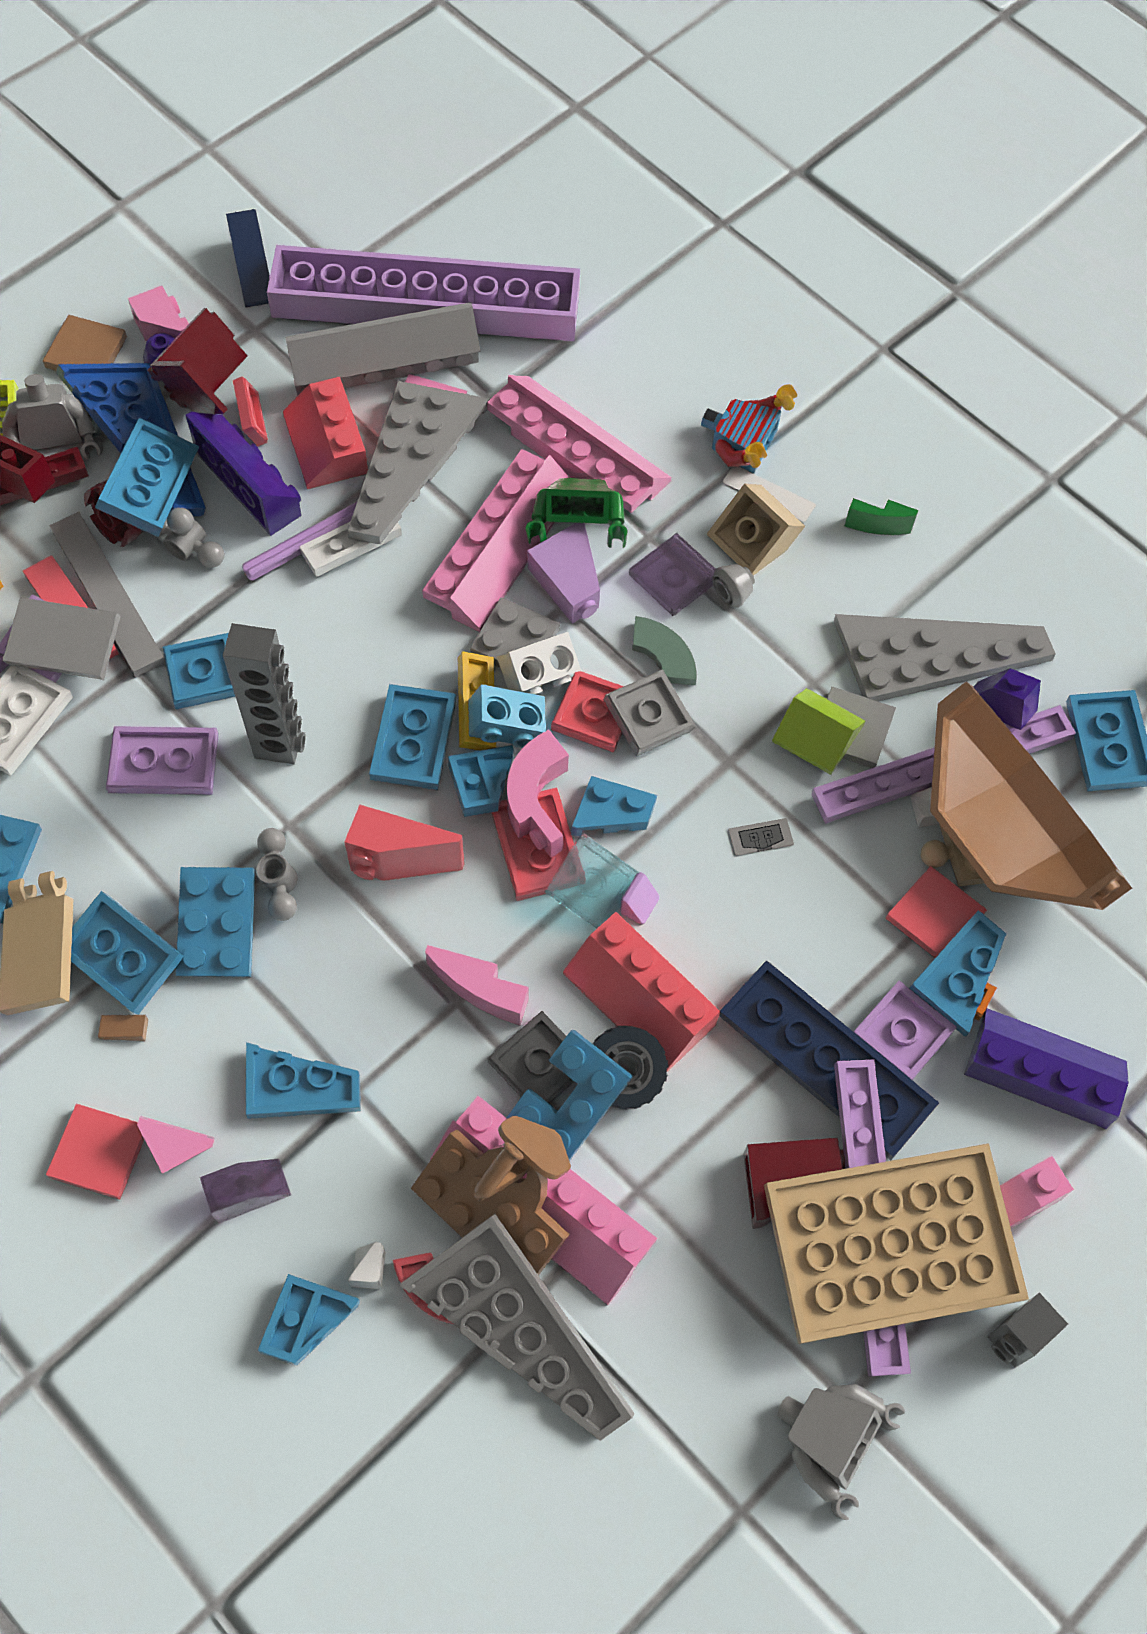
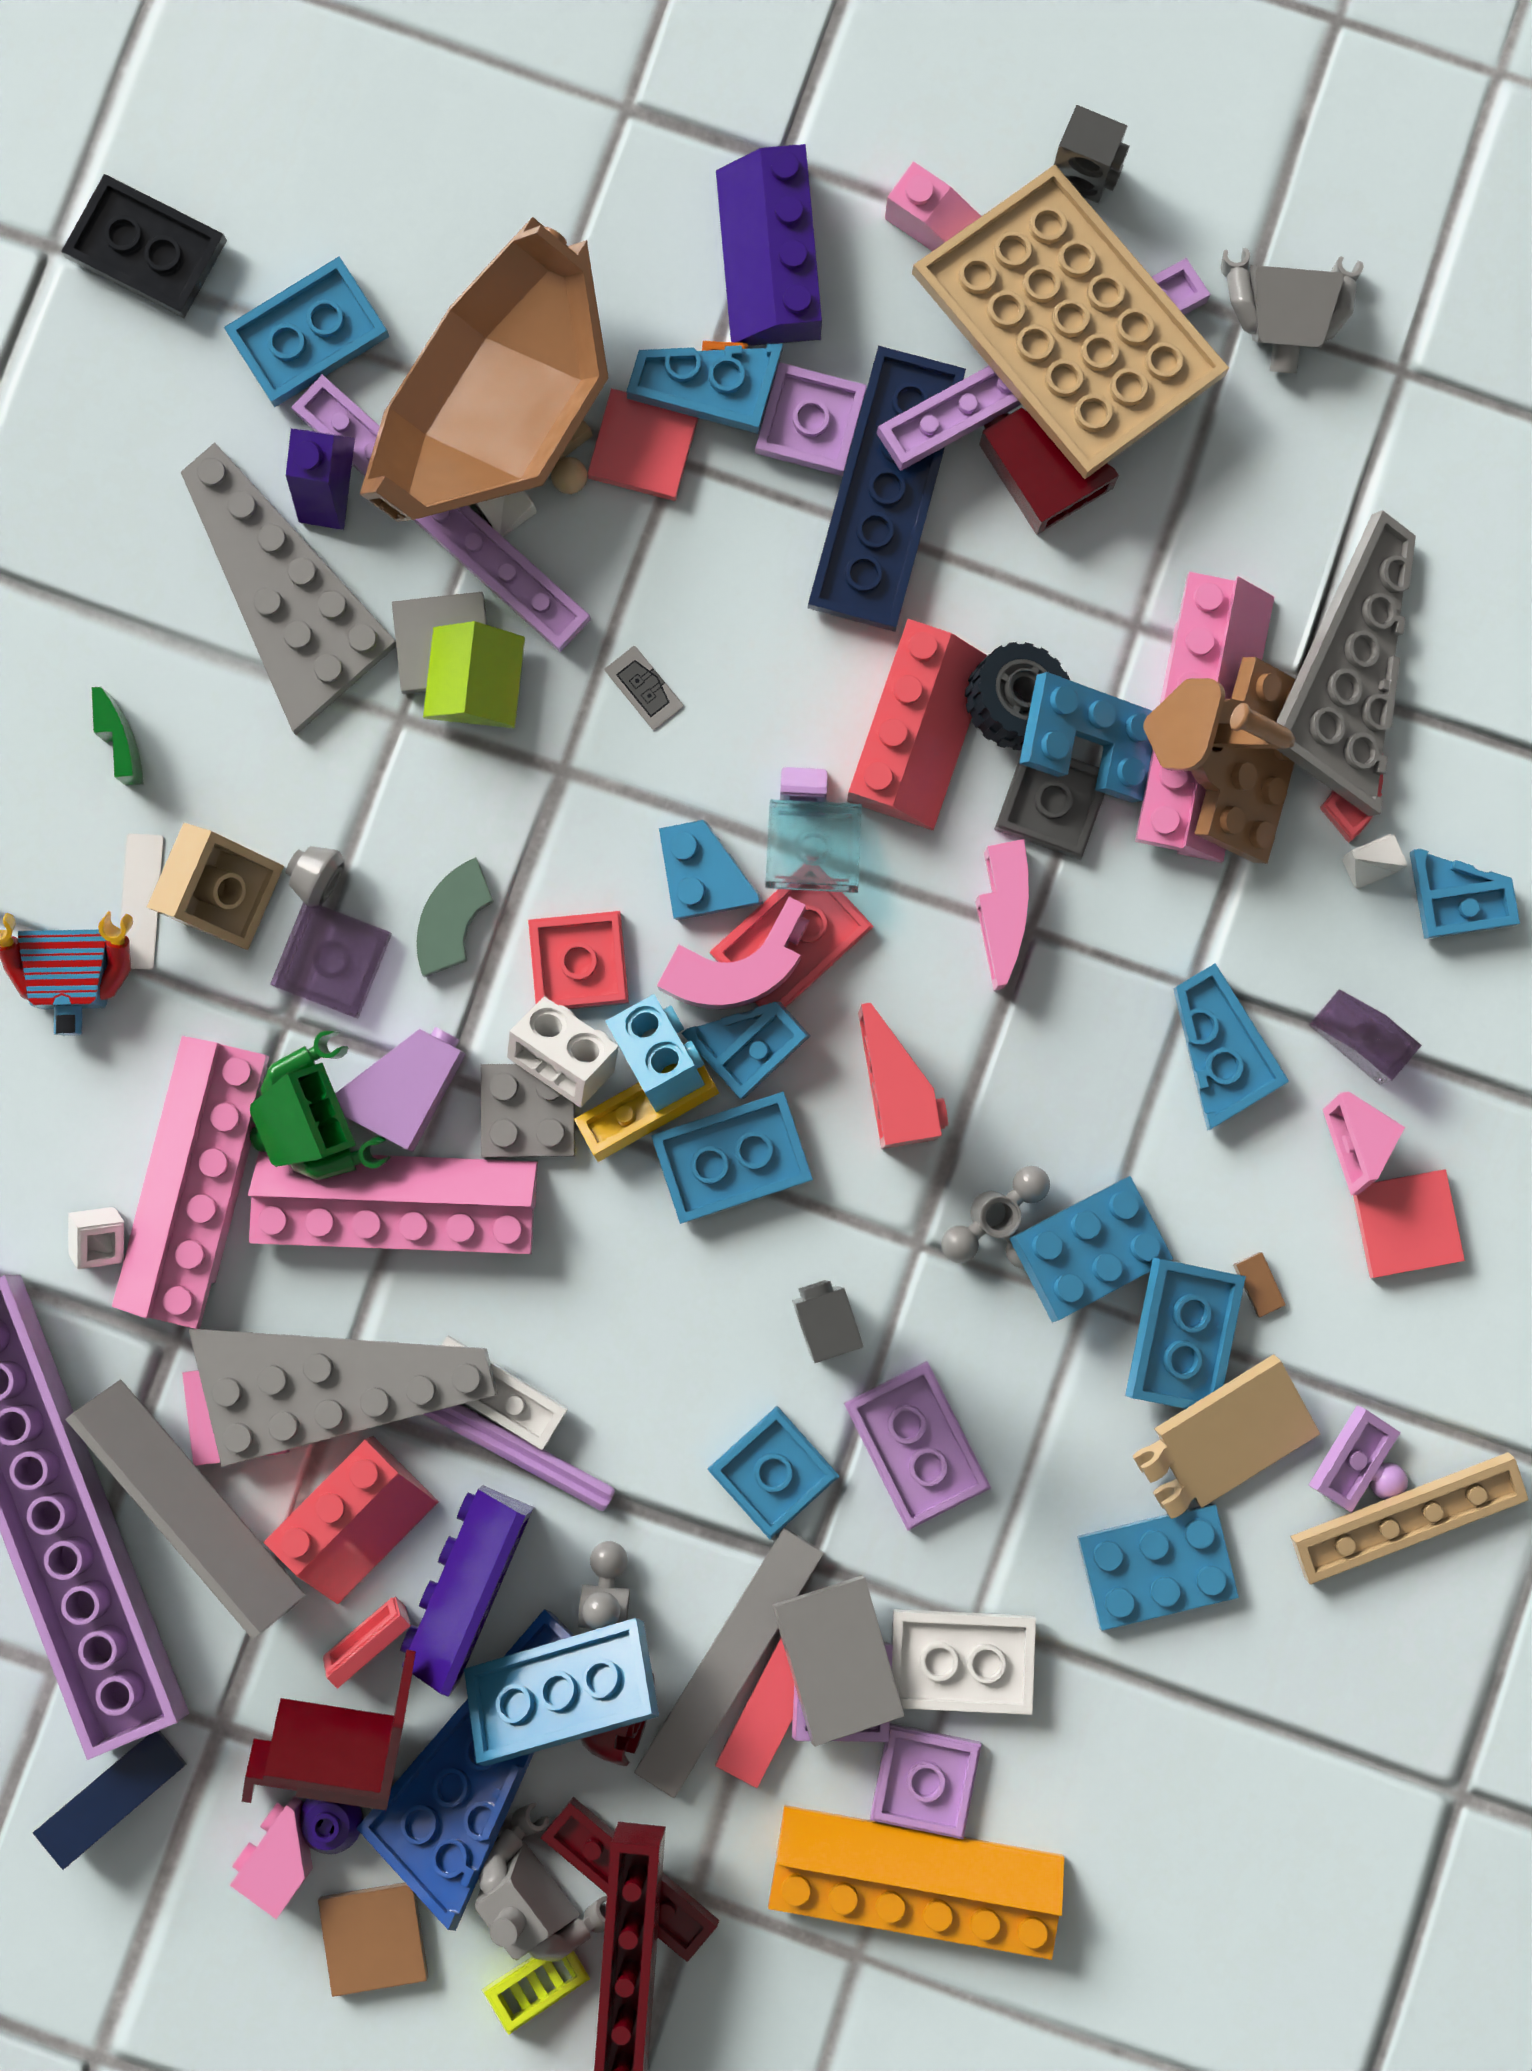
camera: 115 degrees left, 20 degrees up
light grey tile [603,669,696,756] -> none
none -> slope [68,1207,124,1270]

